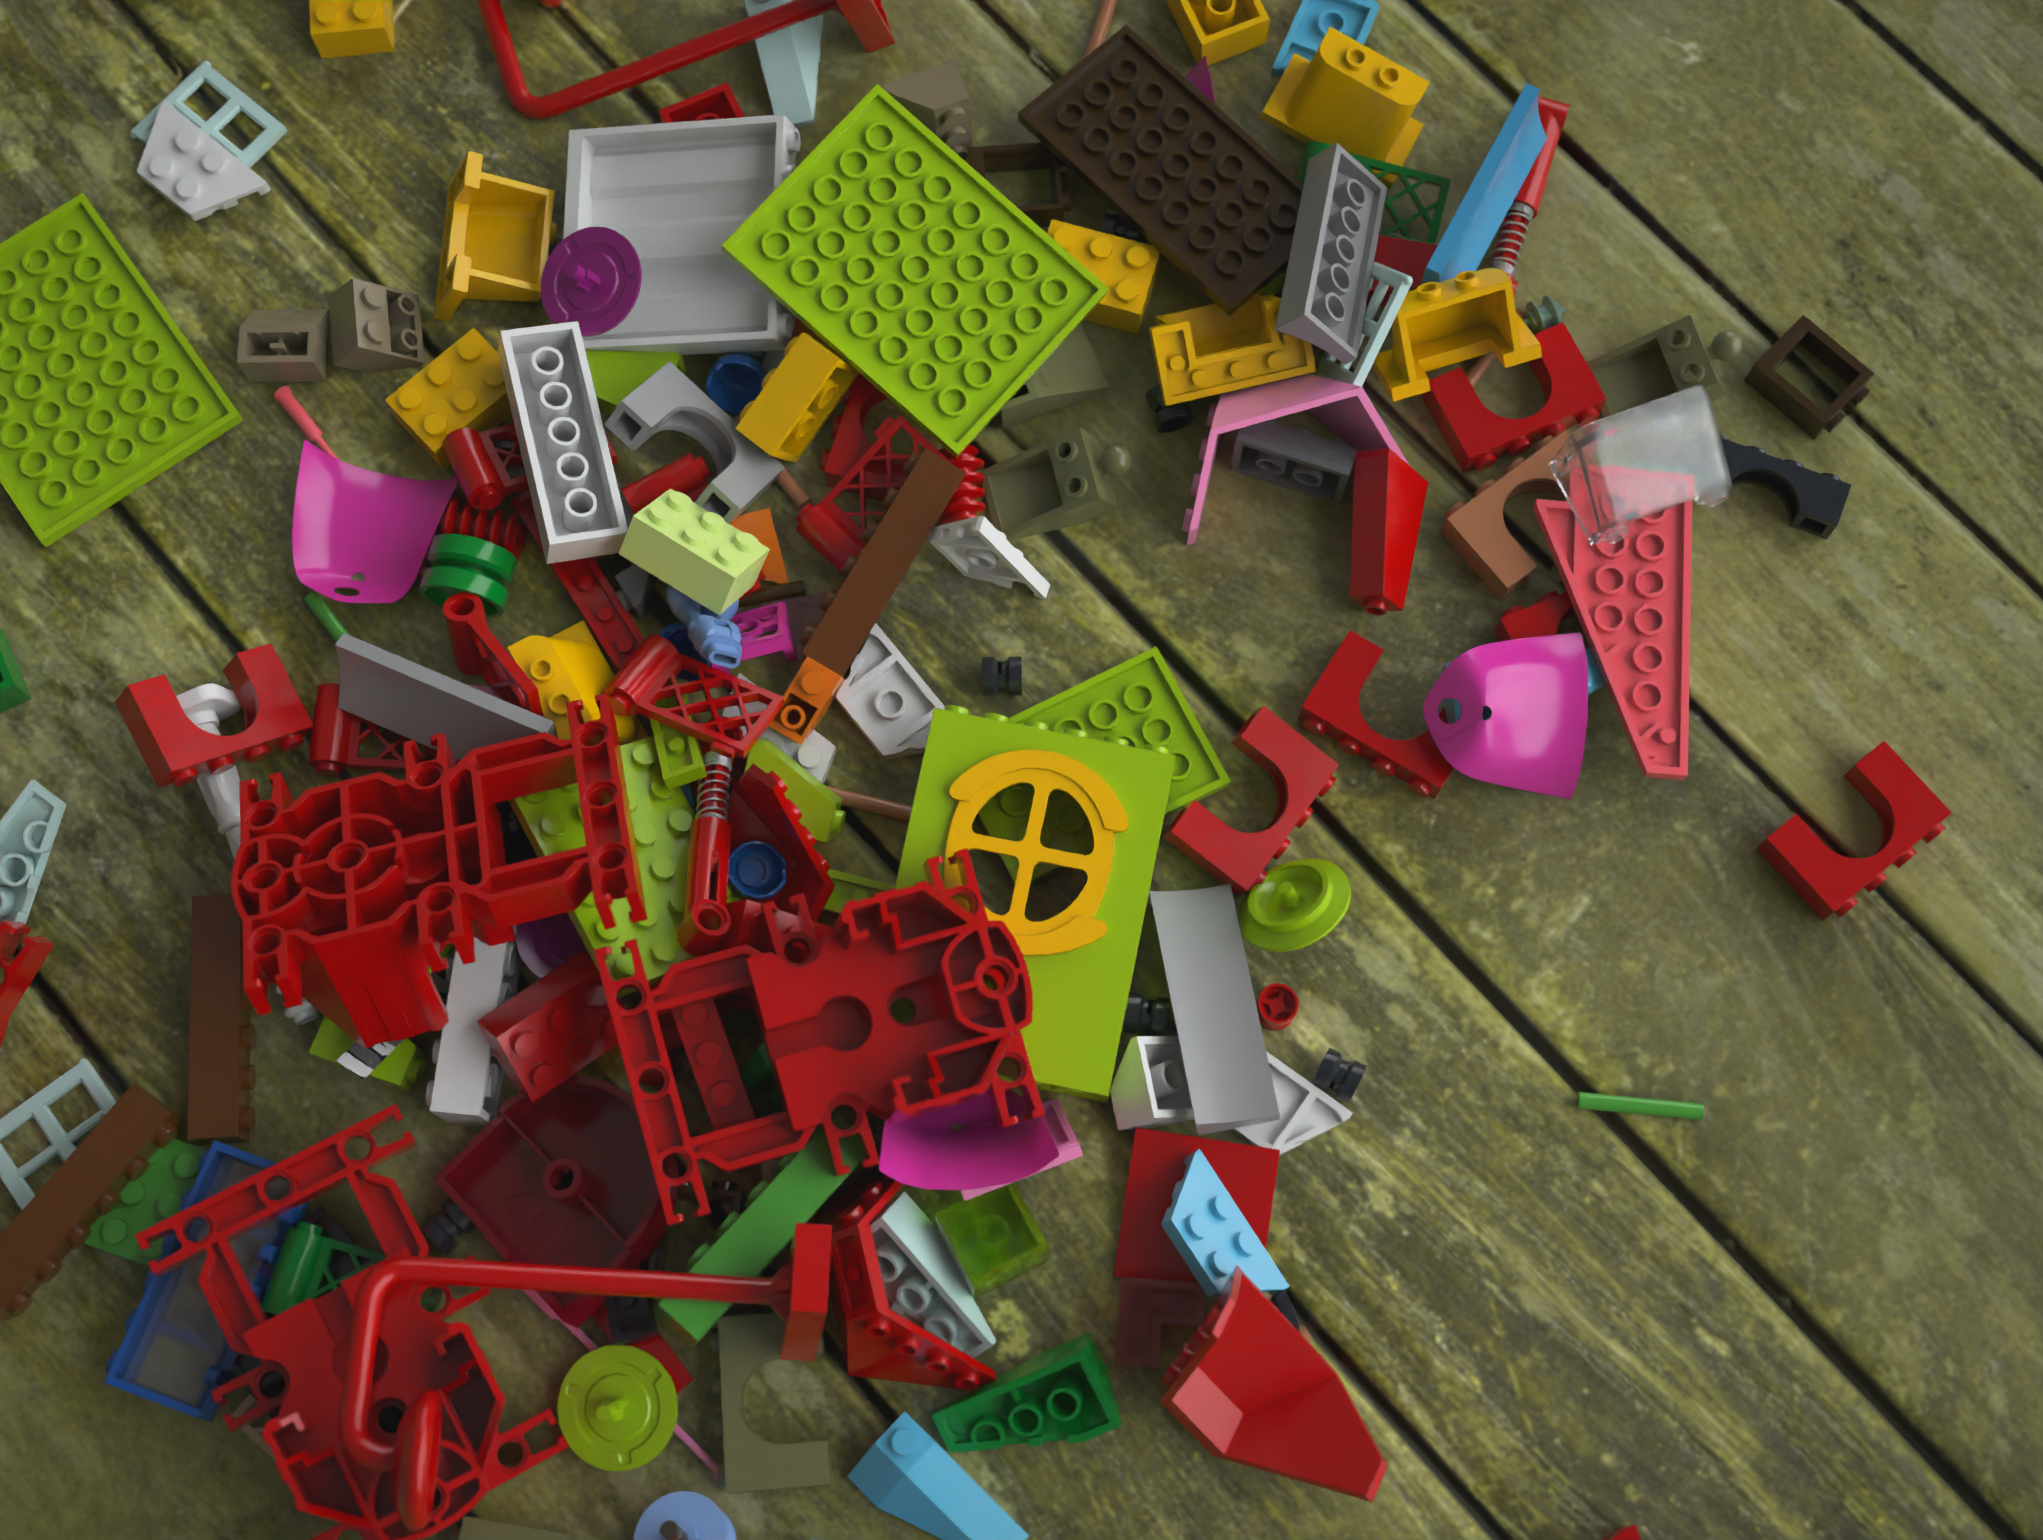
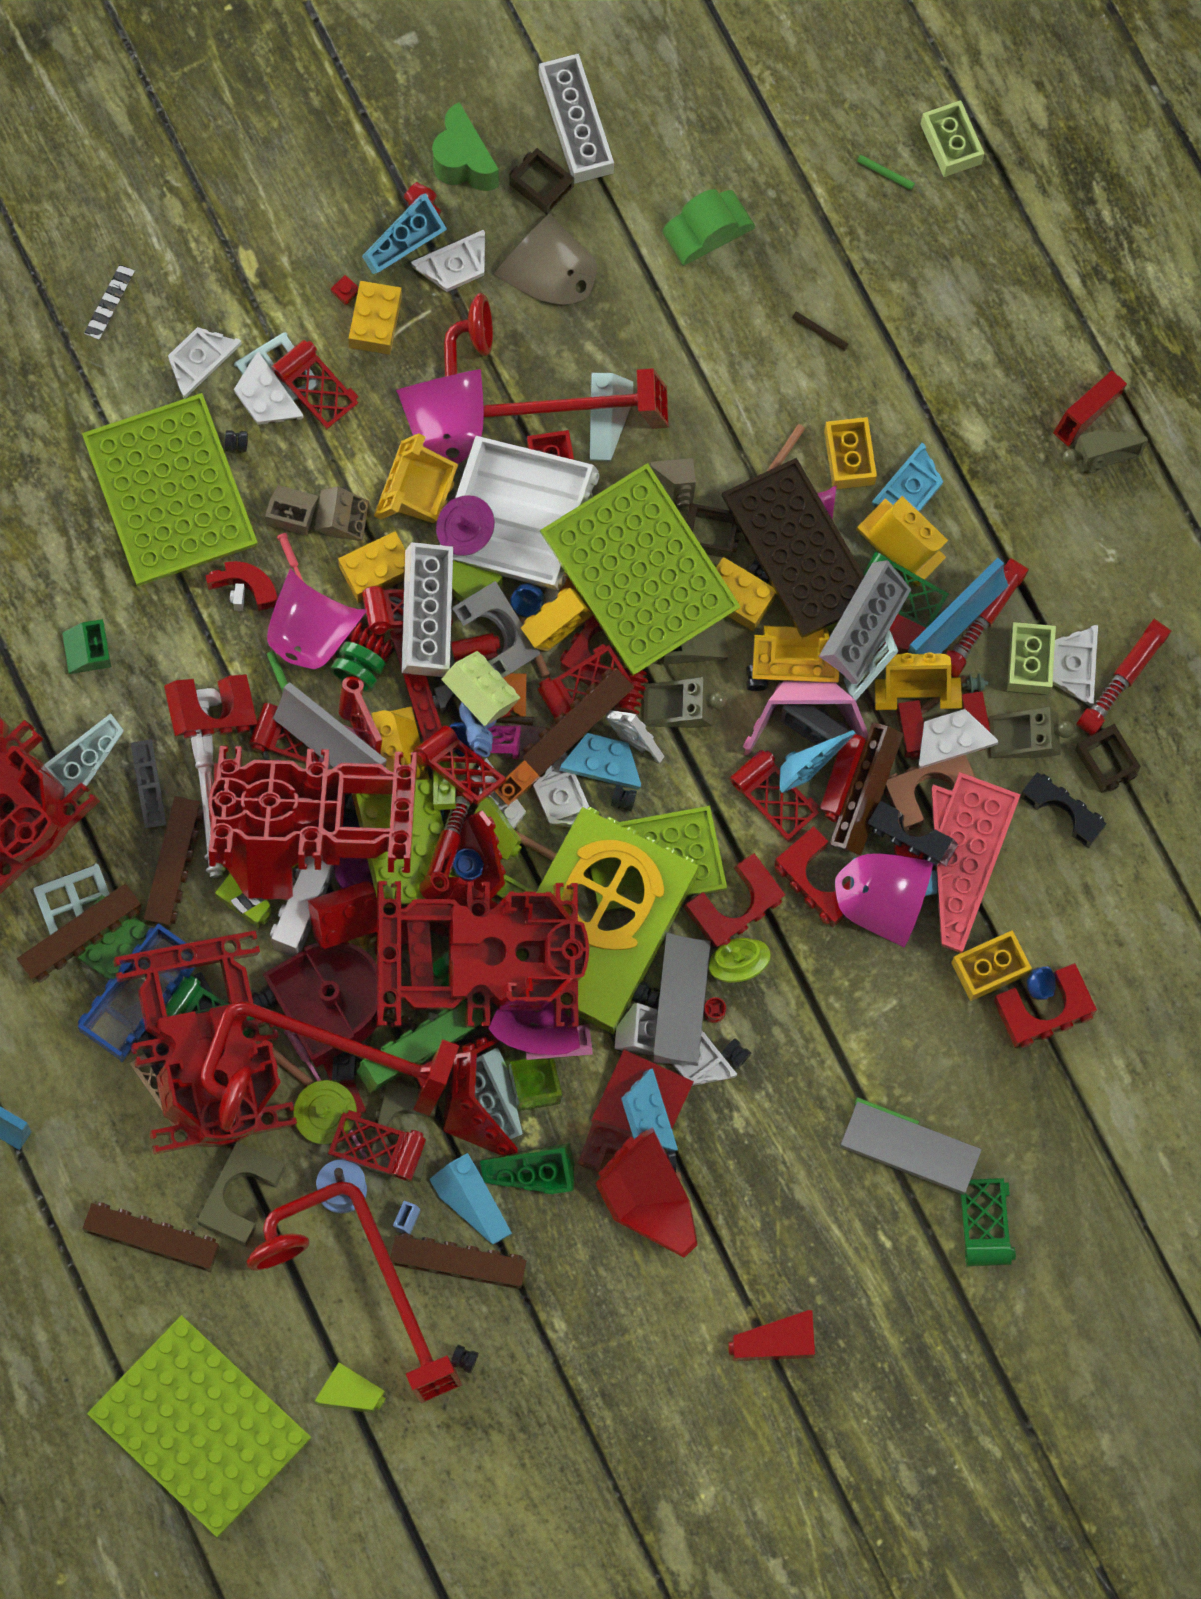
camera: 10 degrees right, 0 degrees up
clear windscreen [1548,385,1733,546] -> none
none -> dark grey slope [131,739,167,828]
none -> white wing [168,327,242,399]
none -> red arch [205,561,278,611]
none -> black wheel [225,430,248,452]
none -> white plate [230,584,245,611]
none -> red piece [271,340,359,430]
none -> nougat bar [272,1048,314,1086]
none -> red piece [328,1110,426,1182]
none -> dark pink piece [396,369,484,464]
none -> medium azure wing [559,733,641,790]
none -> red piece [729,750,819,842]
none -> medium azure wedge [780,730,856,793]
none -> reddish brown brick [830,722,903,856]
none -> light grey arch [840,1101,982,1195]
none -> black arch [868,801,958,867]
none -> white wing [918,709,998,769]
none -> yellow brick [951,930,1032,1001]
none -> green piece [960,1178,1016,1267]
none -> yellowish green brick [1007,622,1056,695]
none -> blue hair [1026,966,1056,1000]
none -> white wing [1053,625,1098,706]
none -> red piece [1076,618,1172,736]

